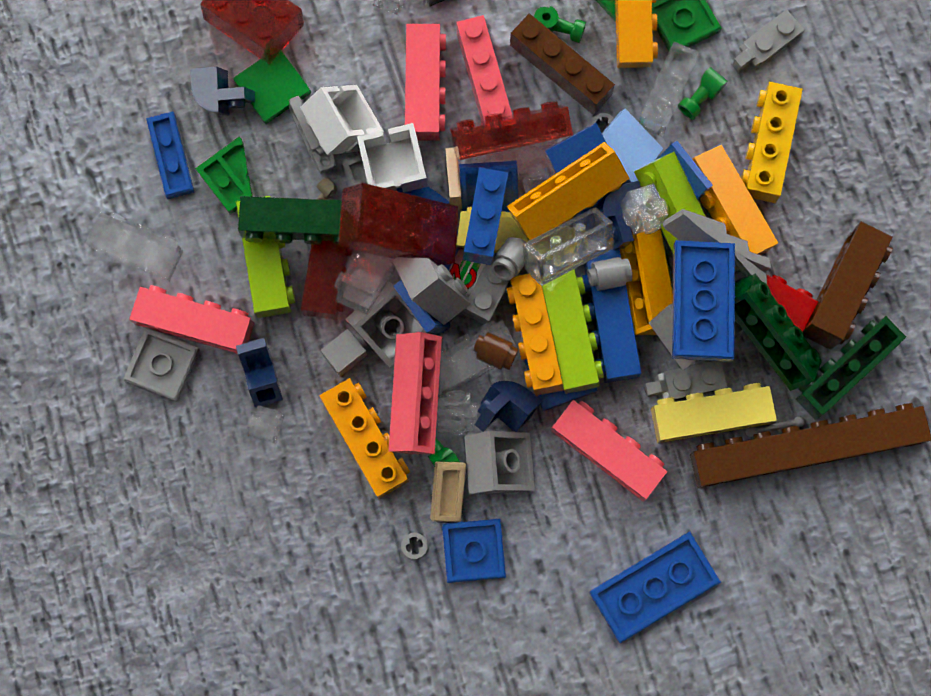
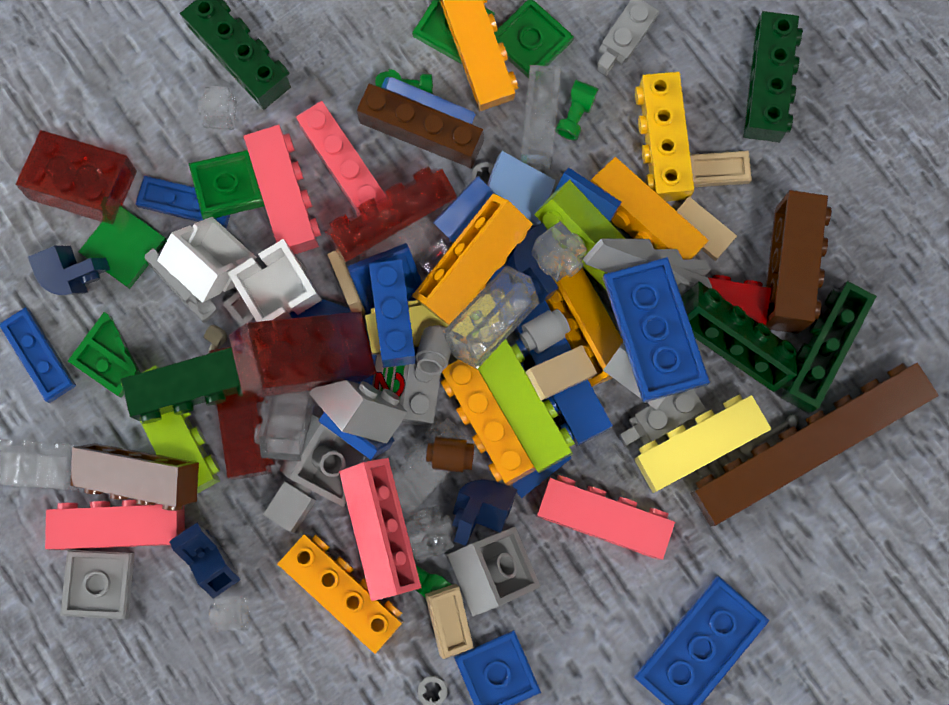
camera: 15 degrees left, 0 degrees up
none -> brick [70,443,199,511]
none -> blue tile [135,176,231,228]
none -> green tile [189,150,264,220]
none -> tile [381,77,476,124]
none -> tan tile [526,345,598,401]
none -> tan tile [677,197,737,261]
none -> tan tile [690,151,752,187]
none -> dark green brick [743,11,803,143]

